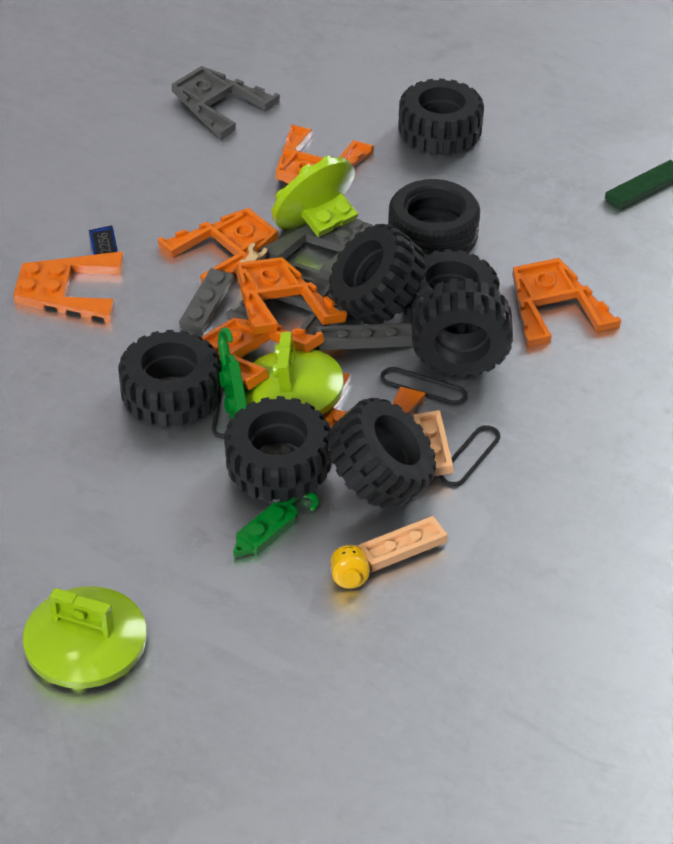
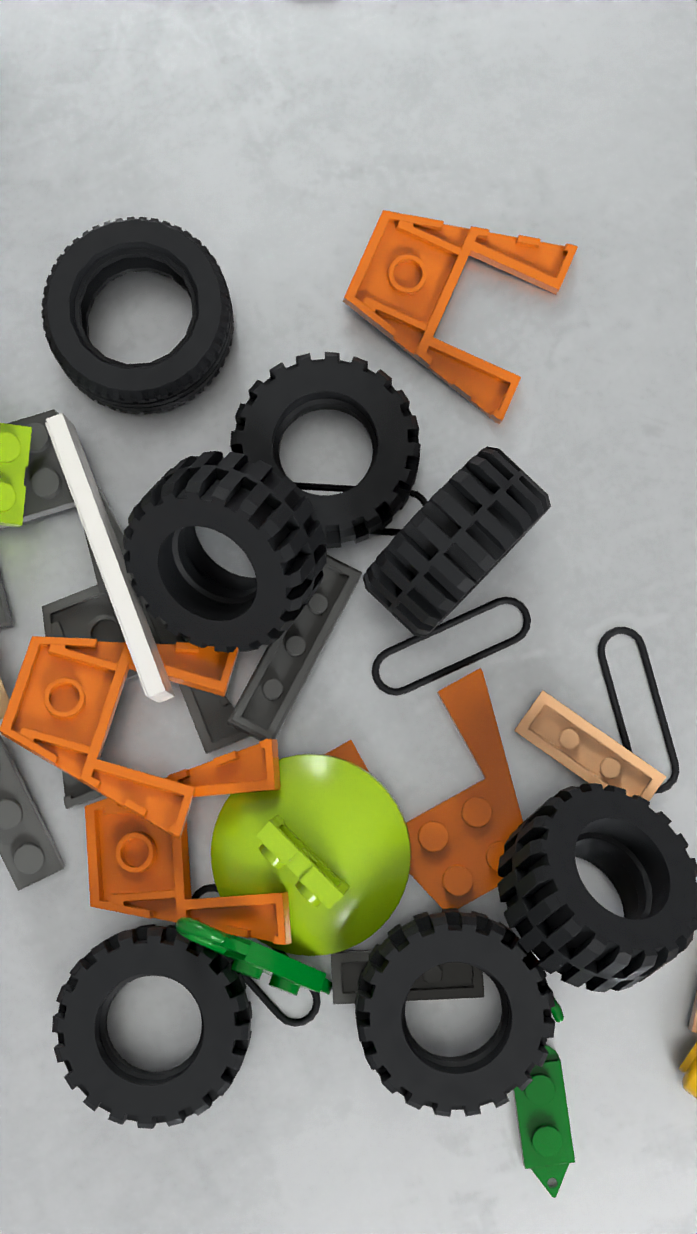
camera: 45 degrees left, 40 degrees up
none -> white tile [45,413,175,703]

